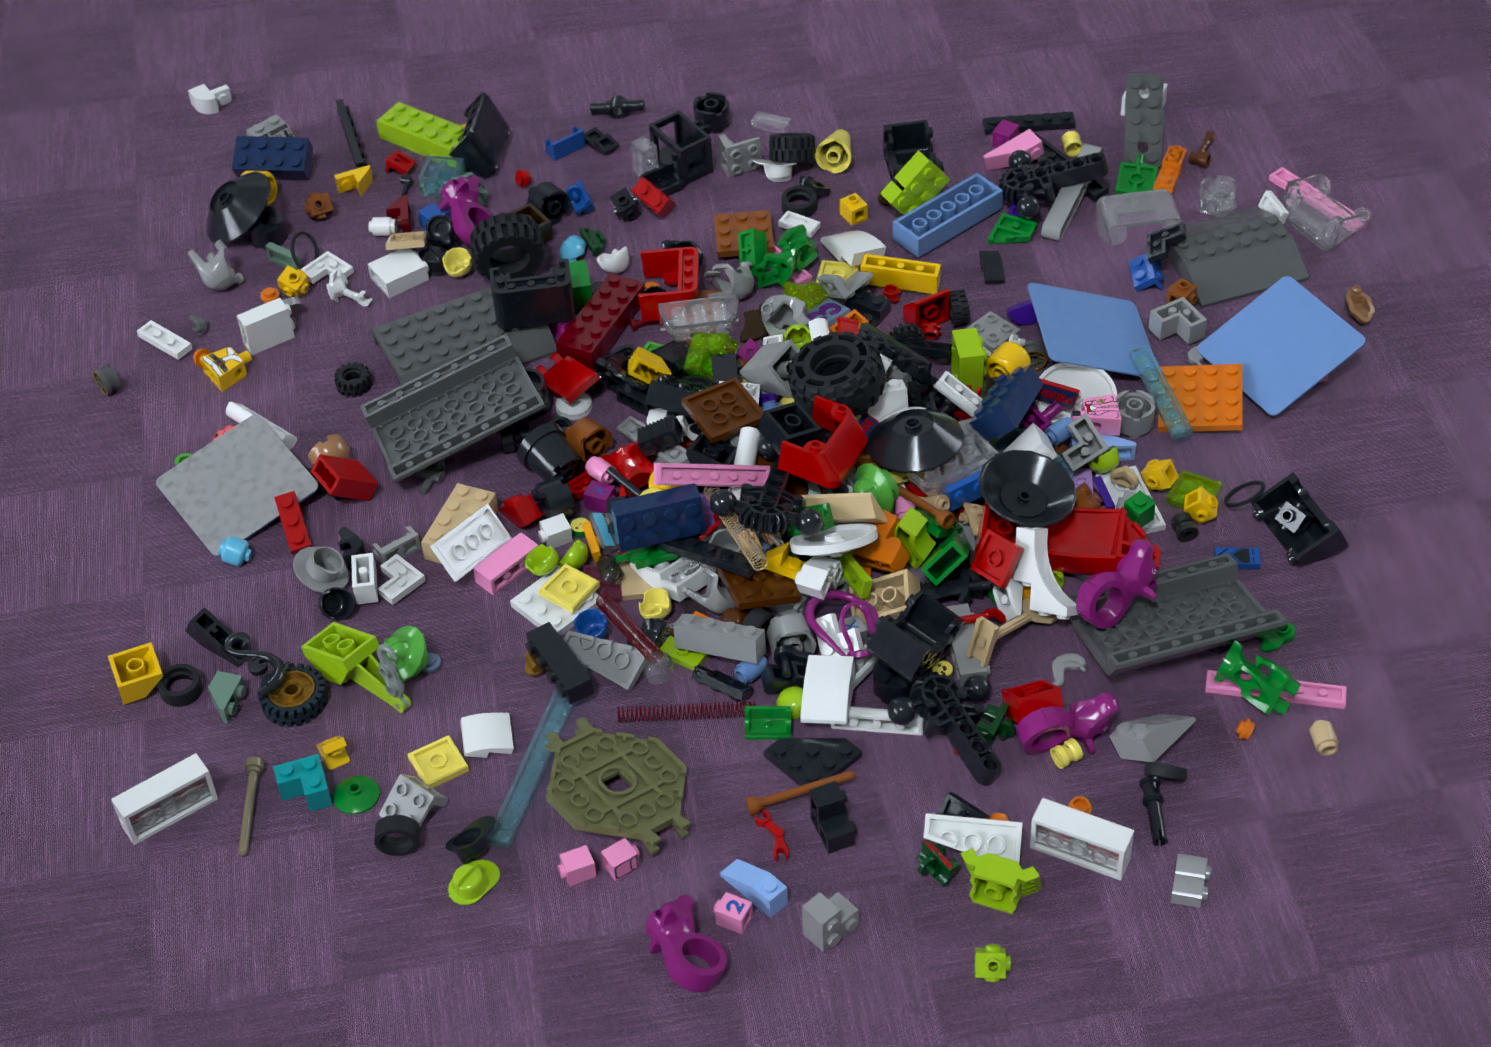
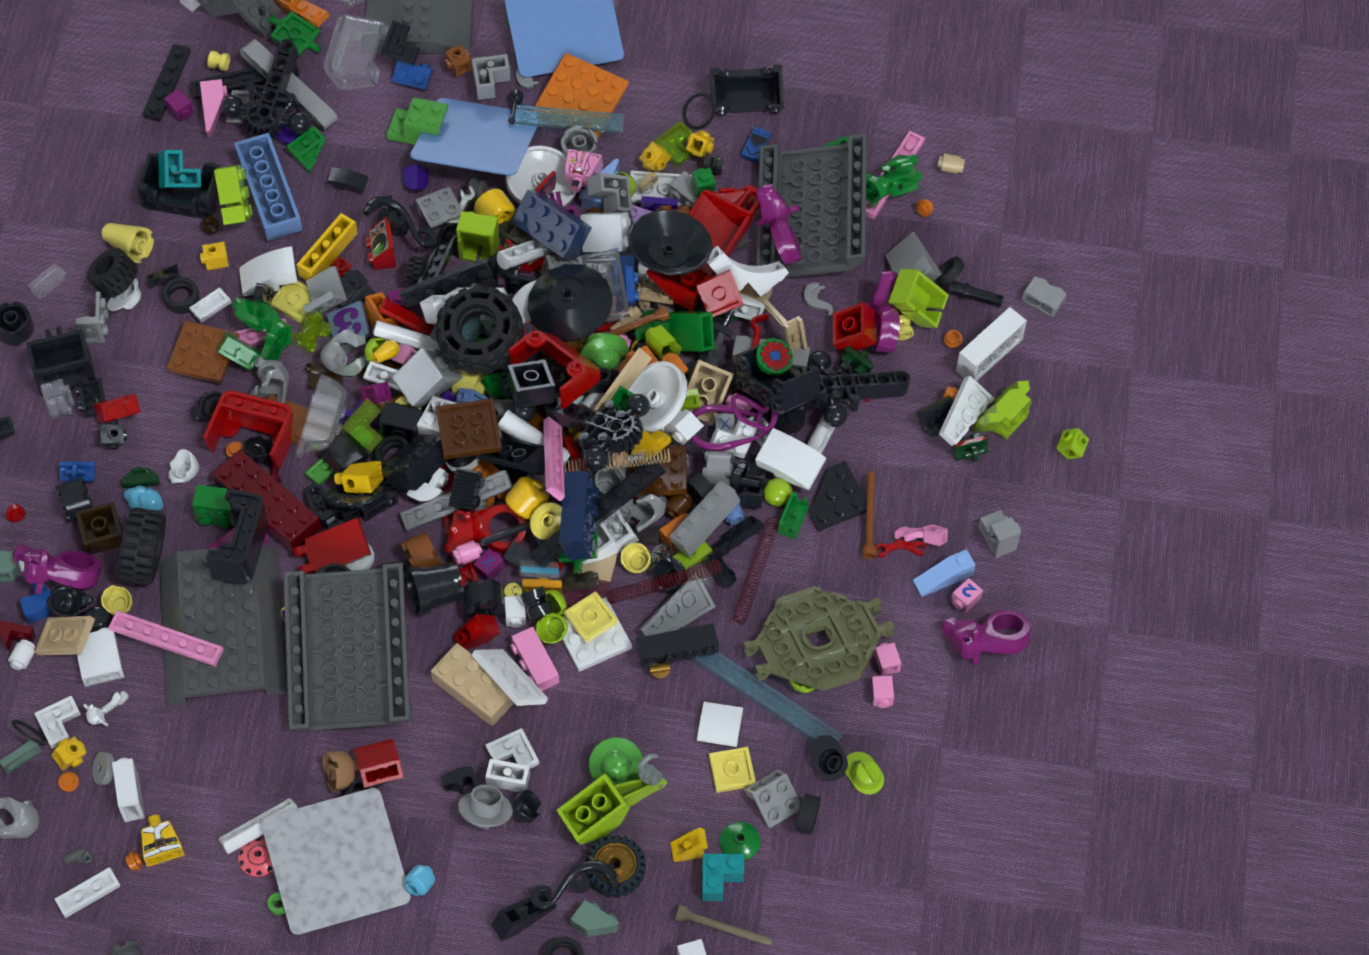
camera: 75 degrees left, 15 degrees up
red plate [274,491,312,555] -> none
black tyre [334,362,372,398] -> none
light grey hinge [372,526,421,565] -> none
blue hair [574,608,609,639] -> none
black brick [809,781,857,854] -> none
red plate [922,323,942,340] -> none
medium blue brick [1045,417,1073,446] -> none
black brick [1275,500,1315,534] -> none
none -> bright pink tile [108,611,224,667]
none -> teal brick [158,150,201,188]
none -> black beam [254,283,274,305]
none -> black plant [363,195,437,248]
none -> yellow cone [371,340,400,364]
none -> bright green bracket [387,97,448,145]
none -> black hinge [508,90,524,124]
none -> black wheel [520,586,554,621]
none -> black plate [704,554,737,587]
none -> tile [755,338,793,375]
none -> lime piece [889,269,949,328]
none -> bright pink piece [895,524,948,546]

